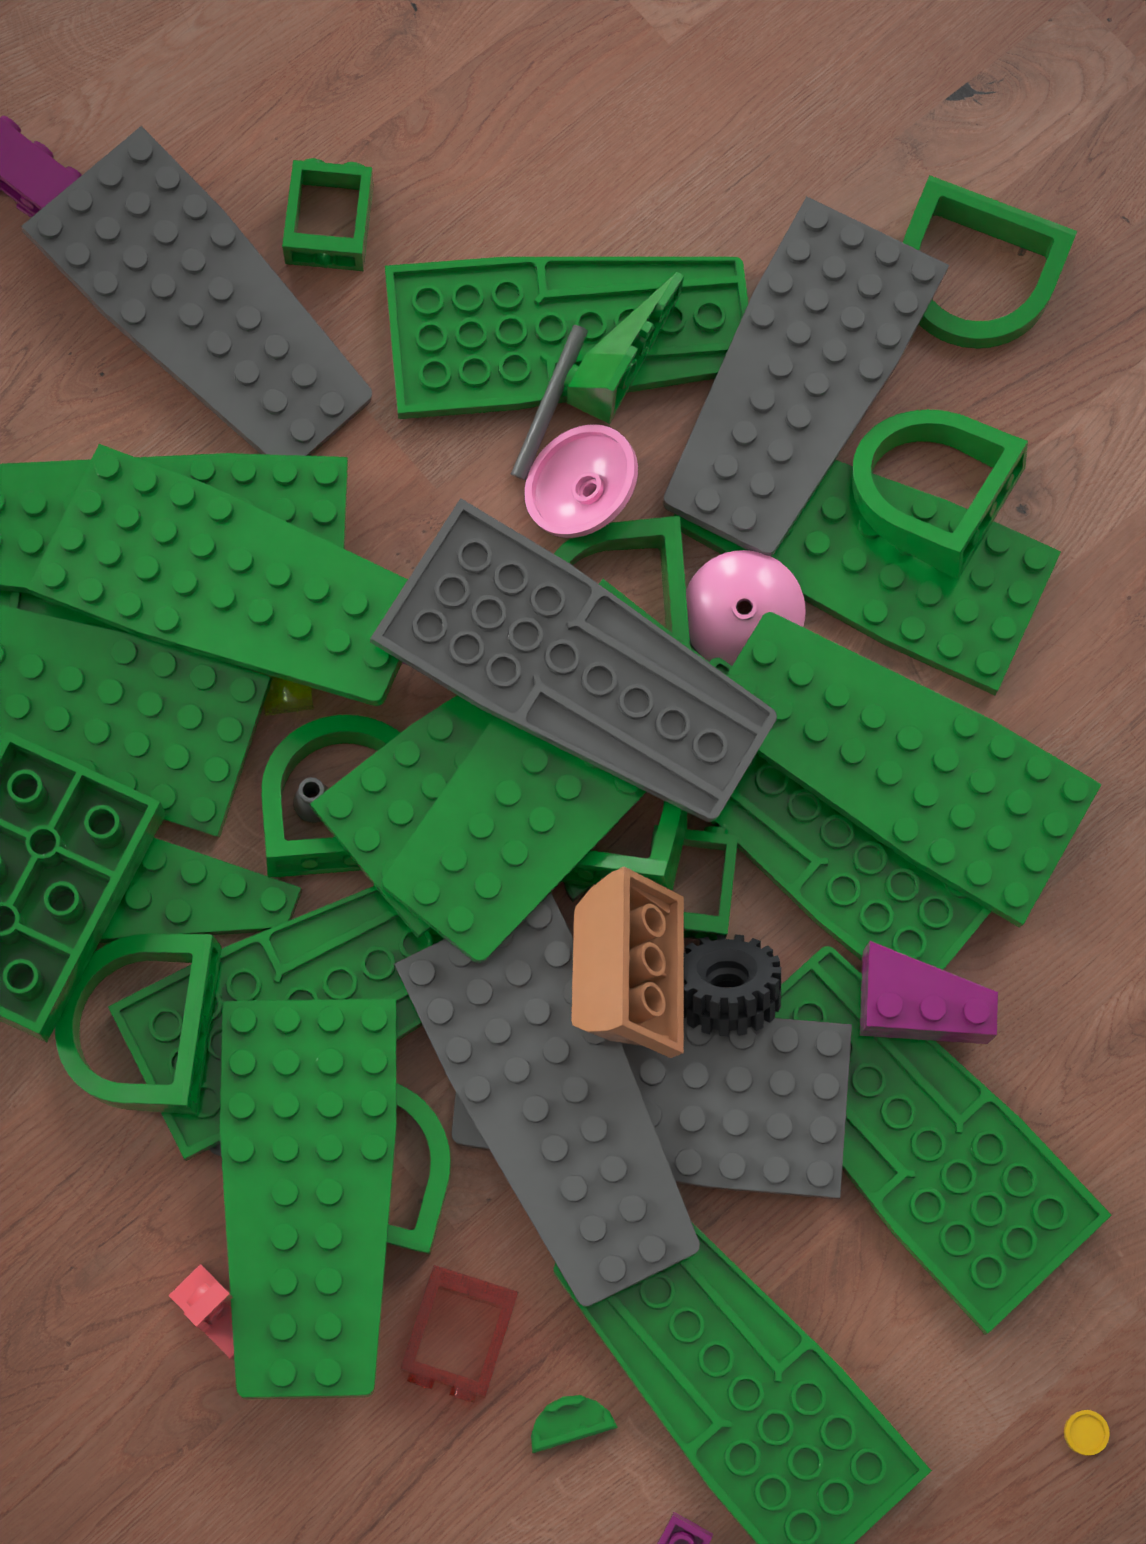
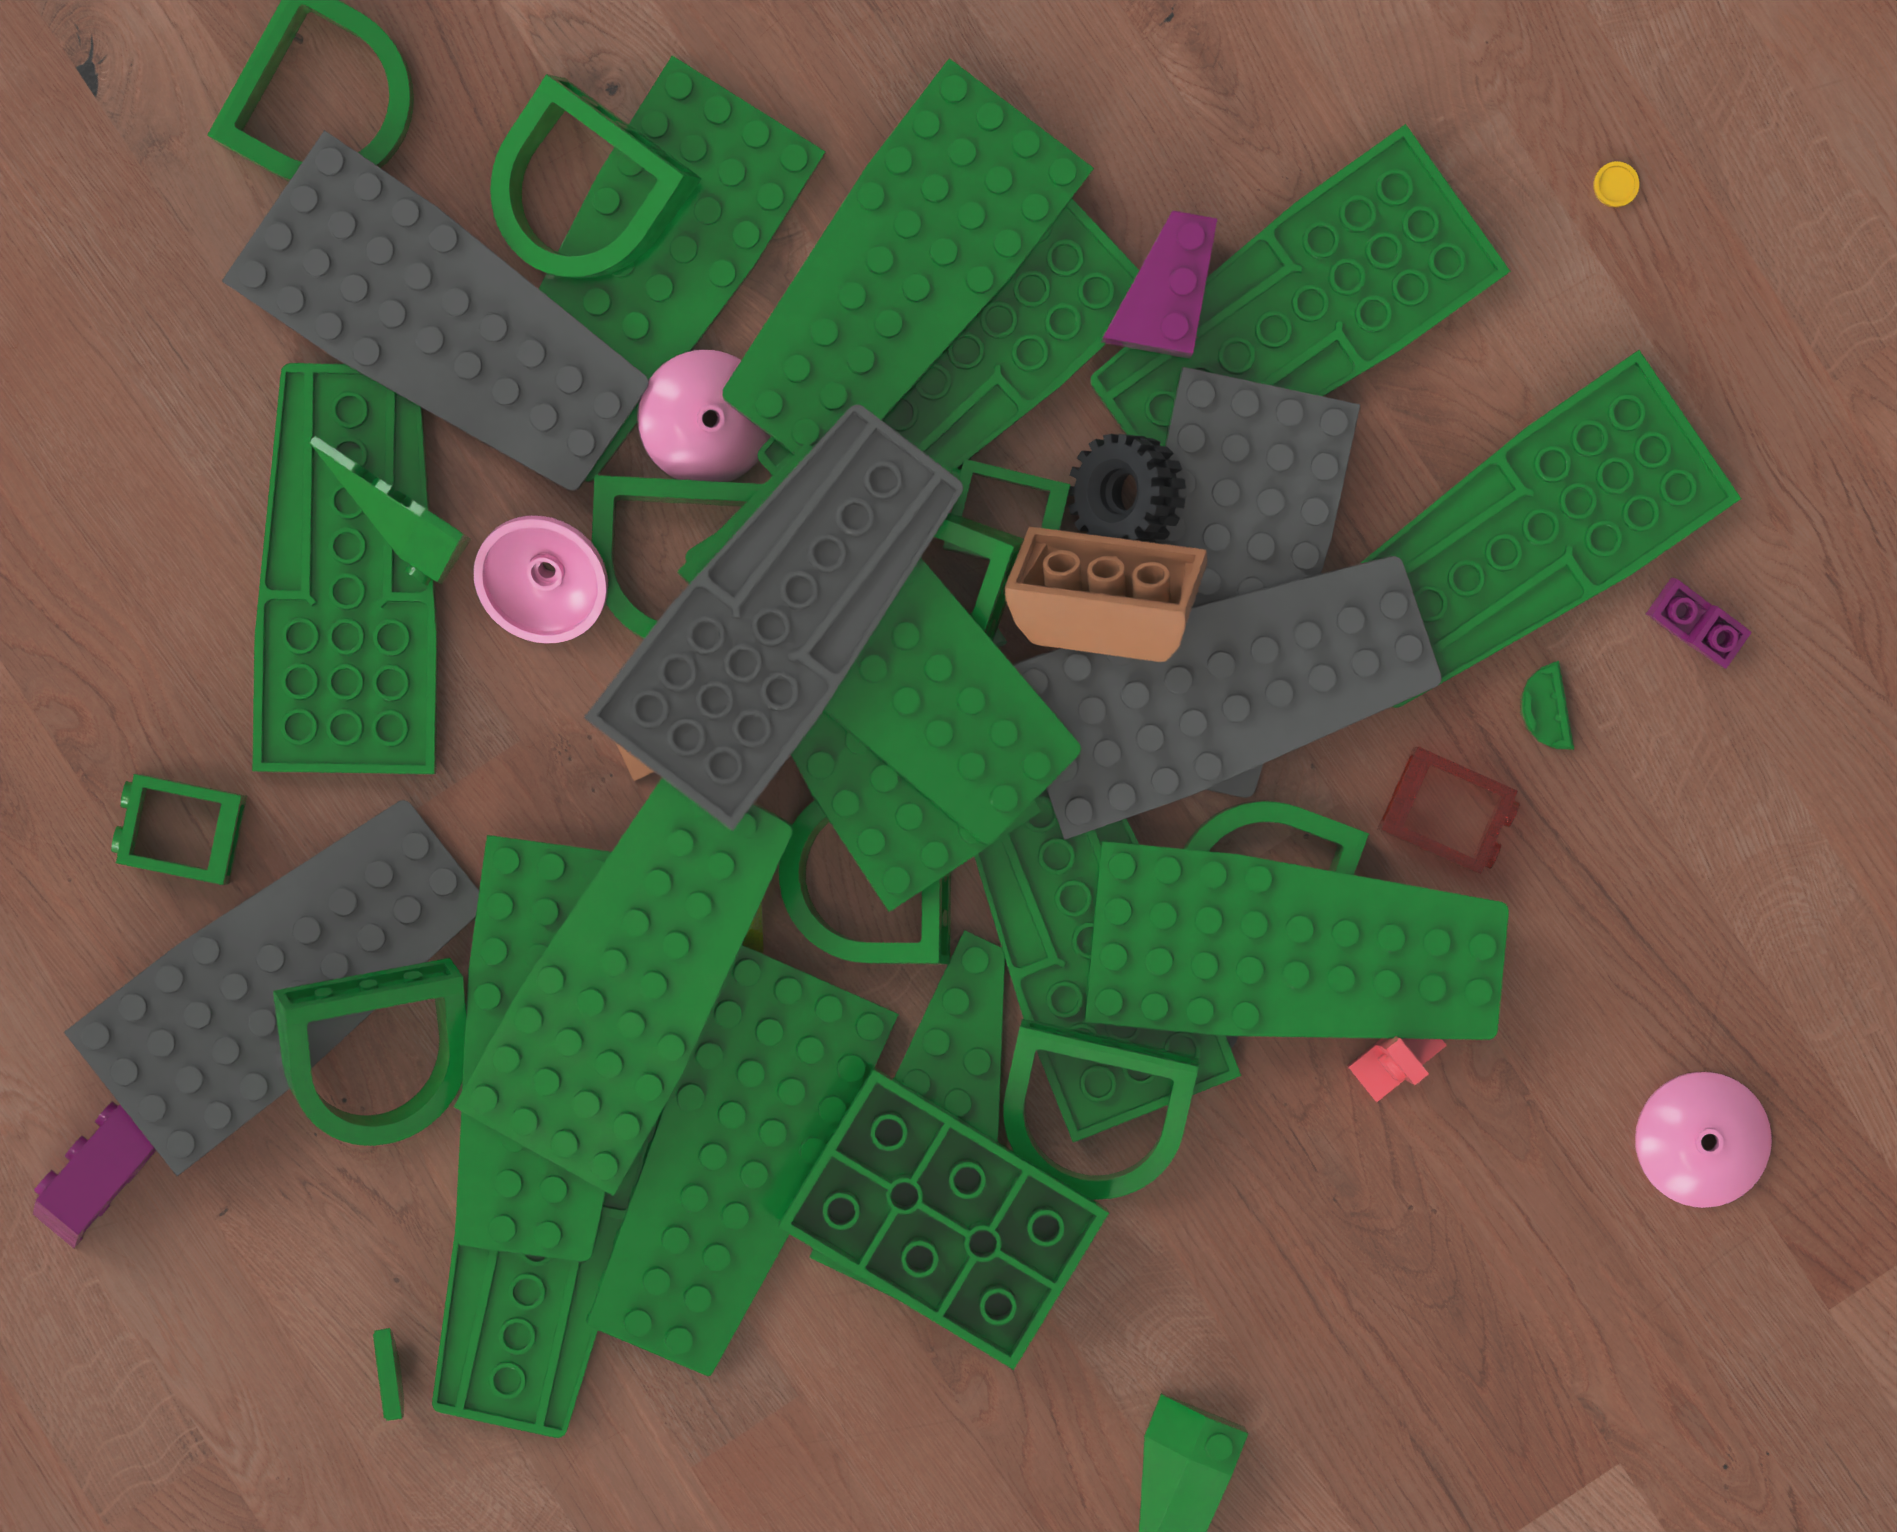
camera: 75 degrees left, 15 degrees up
dark grey cone [293,777,329,823] -> none
dark grey bar [511,325,588,480] -> none
none -> green window [273,958,466,1146]

